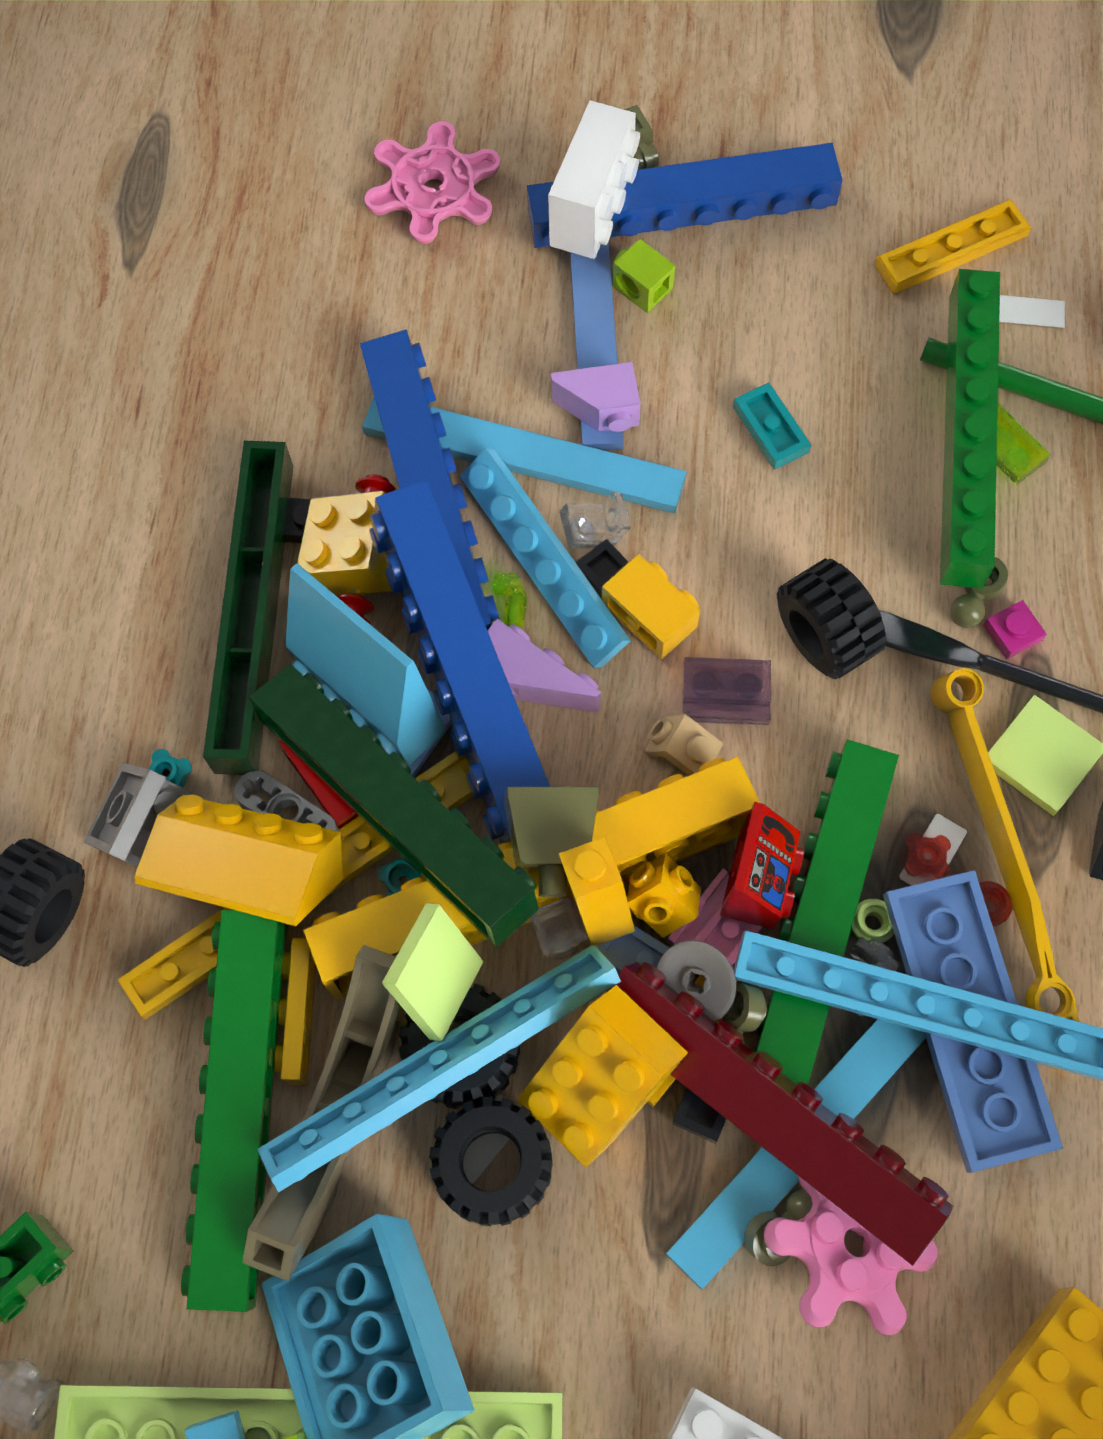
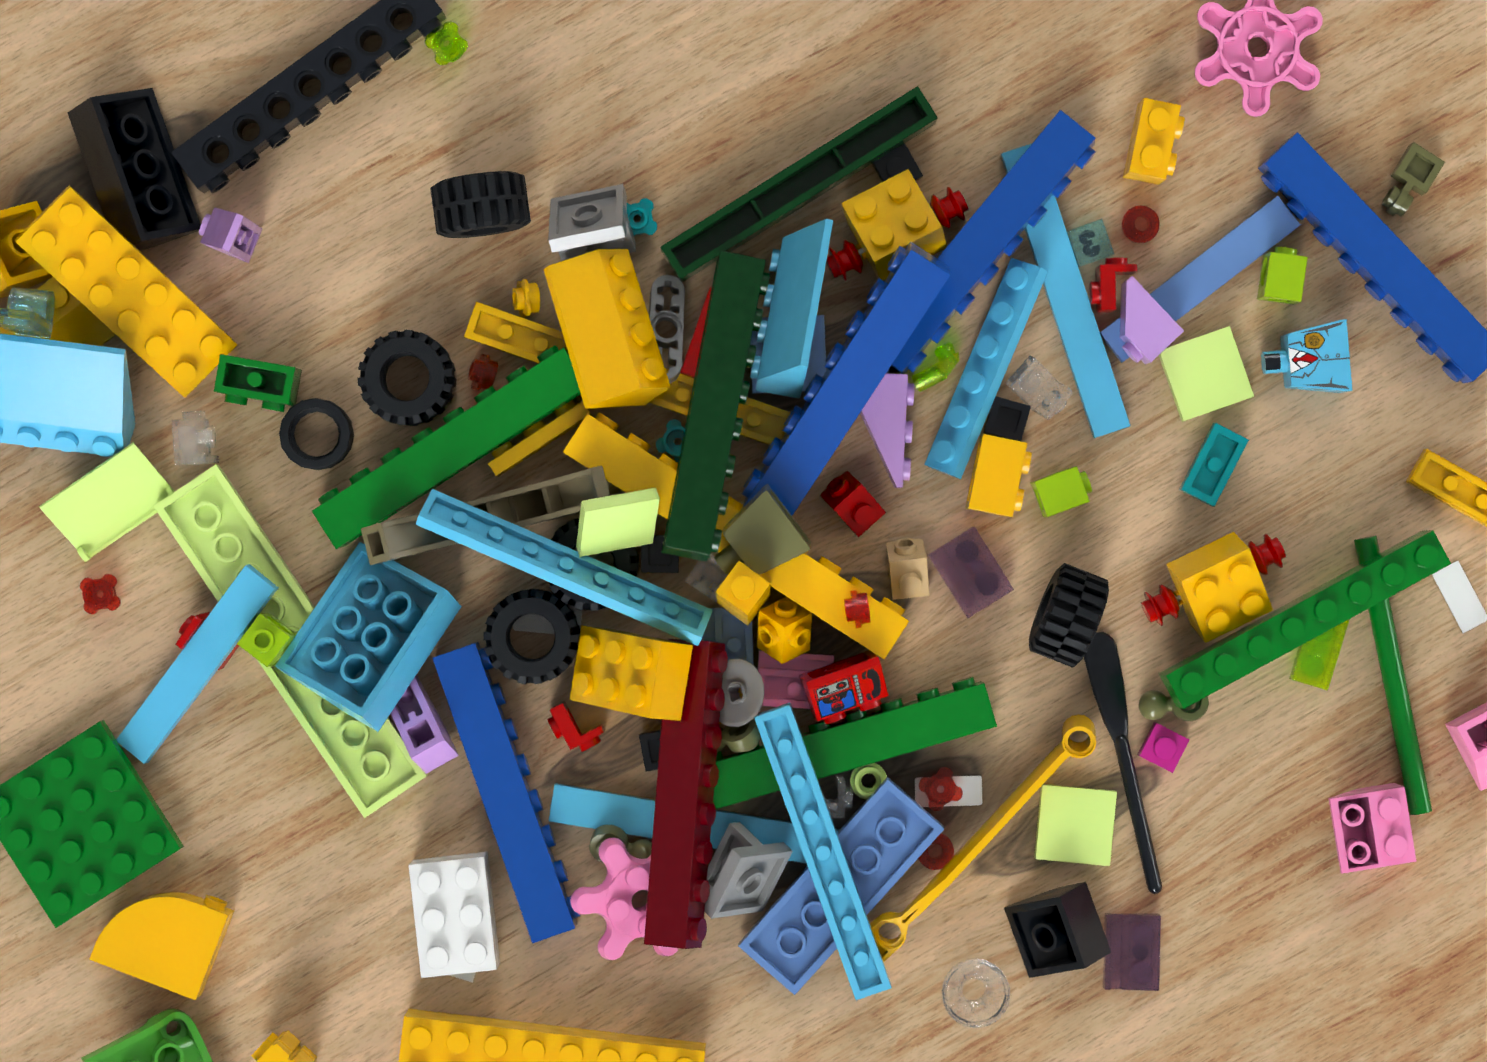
camera: 55 degrees right, 20 degrees up
white brick [548,100,640,259] -> none
none -> black tyre [279,398,354,470]
none -> black tyre [357,330,457,426]
none -> lavender slope [390,674,459,774]
none -> blue brick [432,642,581,944]
none -> clear red plate [468,353,498,391]
none -> yellow plate [512,279,540,318]
none -> red bracket [547,701,605,752]
none -> black plate [641,535,679,573]
none -> light grey bracket [704,822,793,919]
none -> red bracket [820,471,886,538]
none -> clear red plate [844,590,871,629]
none -> lime brick [1030,466,1092,517]
none -> clear light blue tile [1067,219,1114,267]
none -> red bracket [1089,257,1138,313]
none -> clear red plate [1121,205,1160,243]
none -> yellow brick [1123,98,1185,185]
none -> yellow brick [1141,531,1286,643]
none -> yellowish green tile [1159,326,1254,422]
none -> medium azure torso [1261,319,1353,393]

